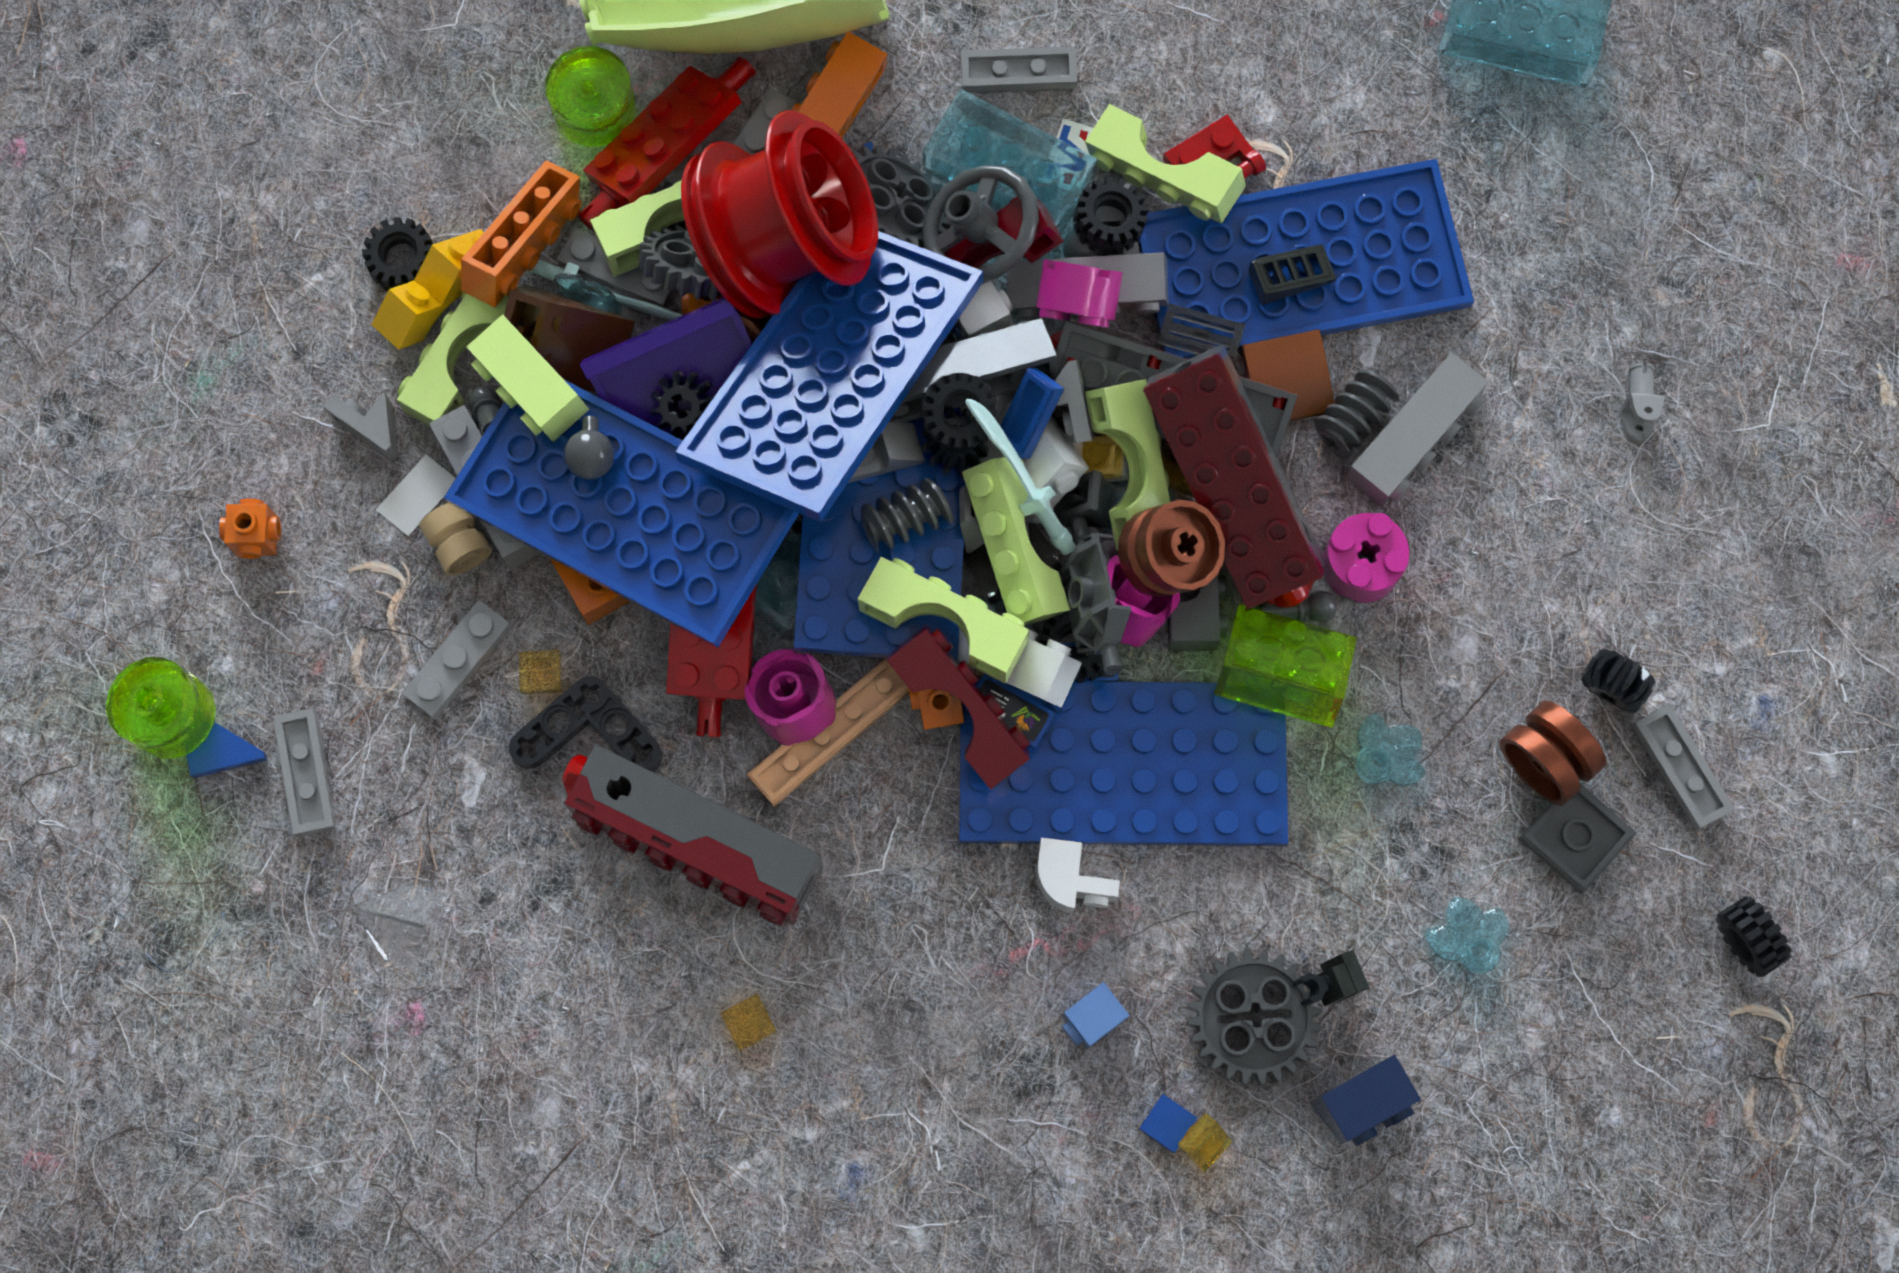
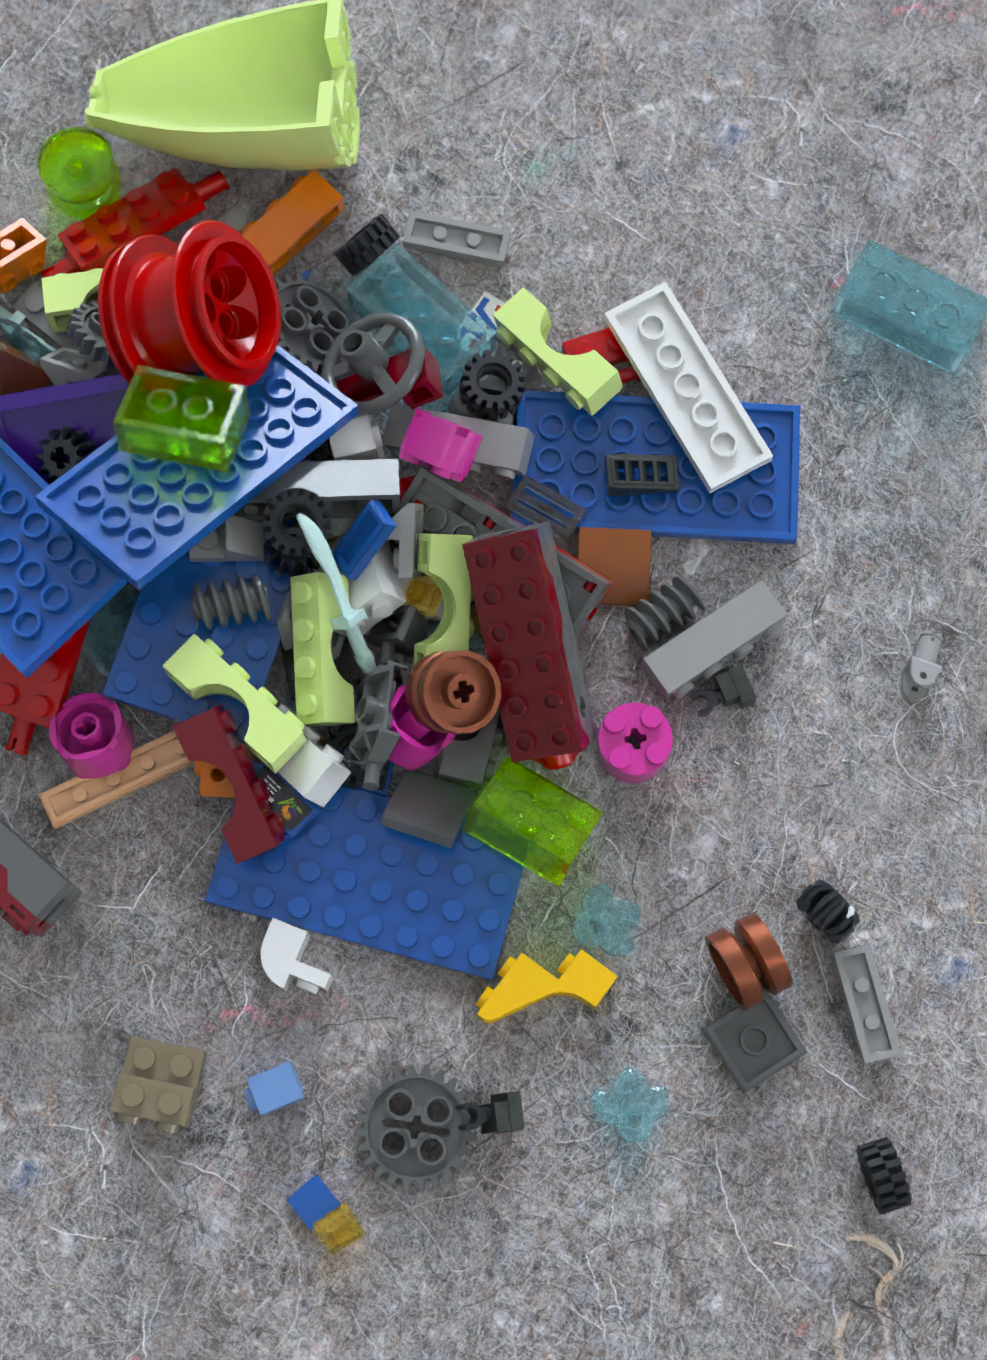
camera: 15 degrees right, 0 degrees up
dark grey pin [1259,591,1337,626] -> none
dark blue slope [1310,1054,1421,1146] -> none
none -> light grey slope [40,346,118,386]
none -> dark tan plate [110,1036,207,1133]
none -> clear neon green brick [113,365,250,472]
none -> black tyre [334,214,400,276]
none -> dark grey tile [381,770,476,848]
none -> yellow arch [475,949,618,1024]
none -> white plate [604,282,773,493]
none -> pearl dark grey piece [690,665,757,717]

